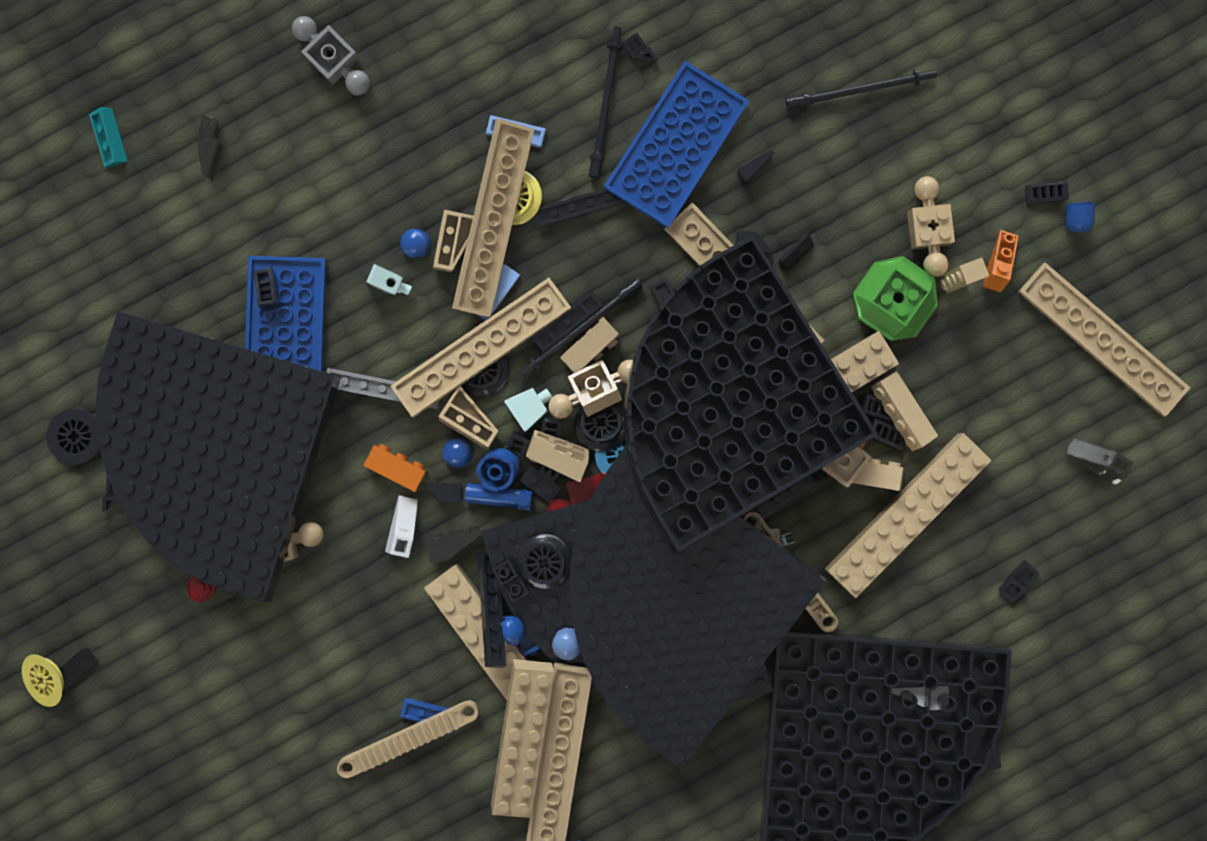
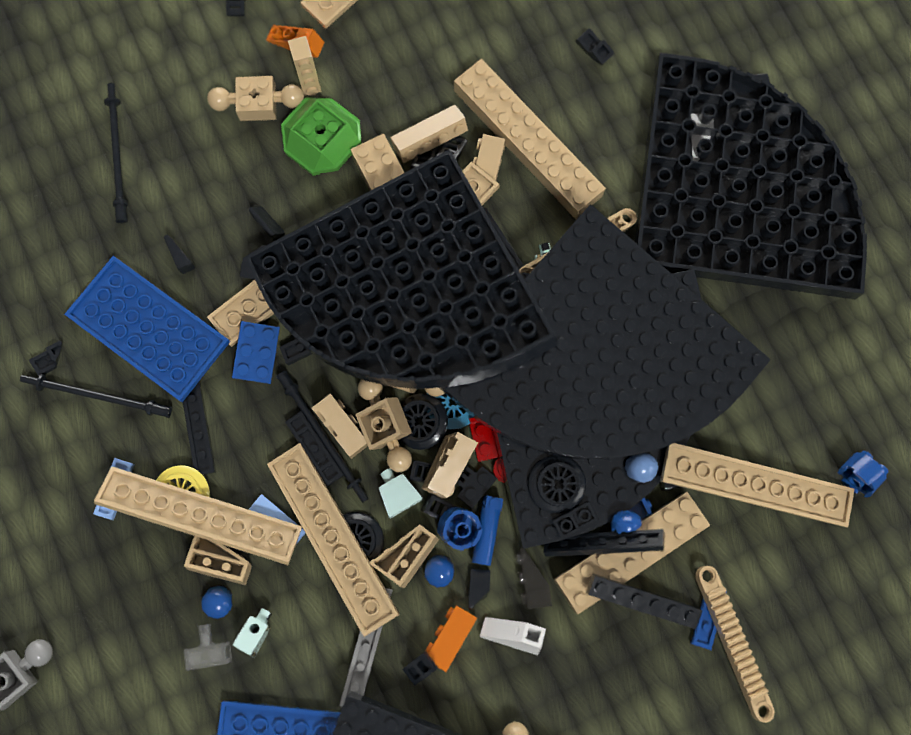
camera: 85 degrees left, 10 degrees down
tan brick [491,659,554,818] -> none
none -> clear brick [184,624,232,671]
none -> blue plate [232,321,280,384]
none -> black slope [402,651,439,685]
none -> black plate [586,574,703,629]

